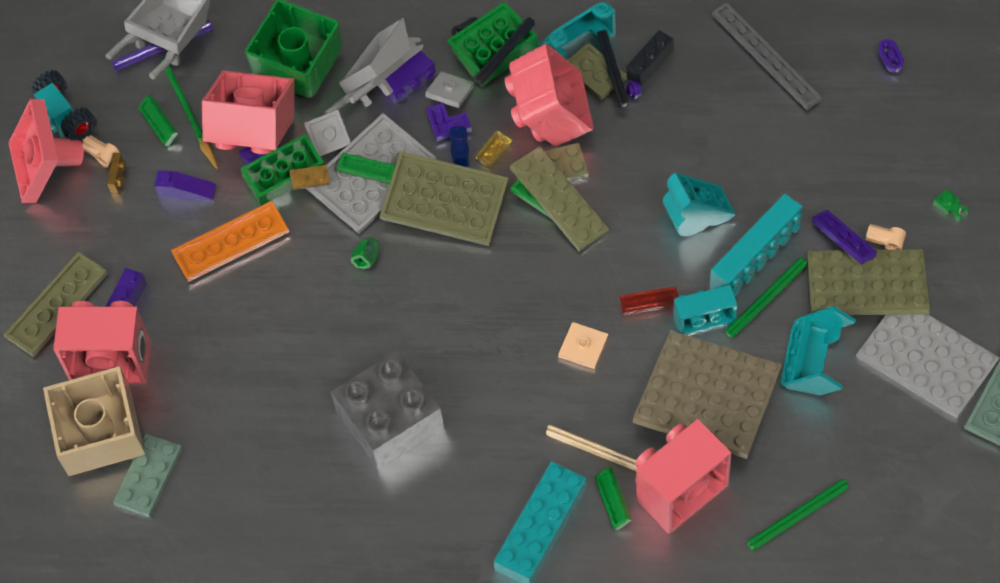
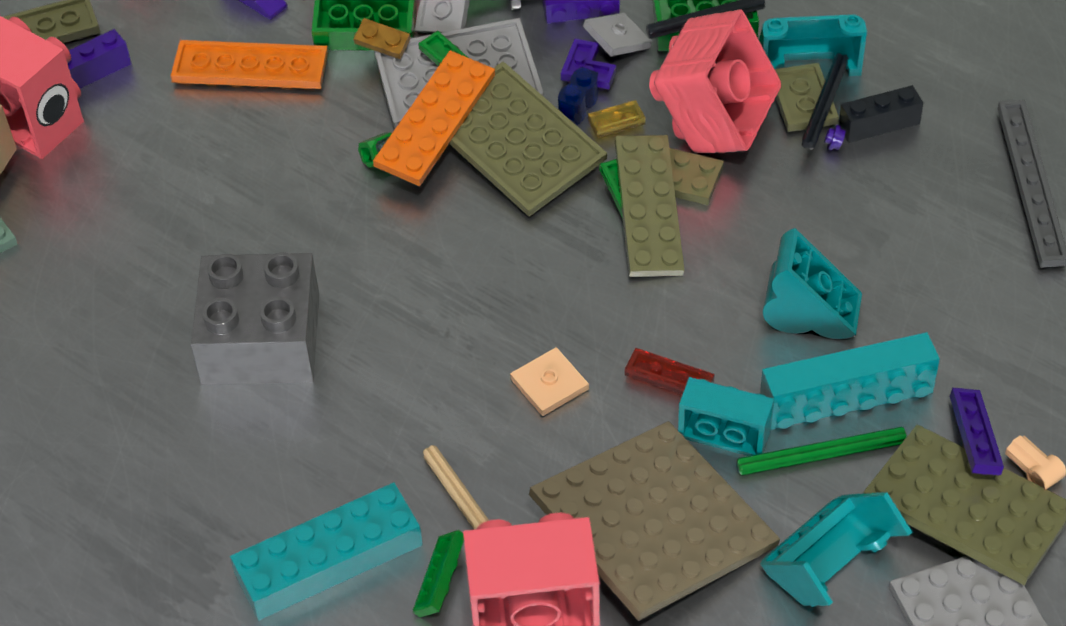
camera: 30 degrees right, 10 degrees down
none -> orange plate [373,50,495,186]

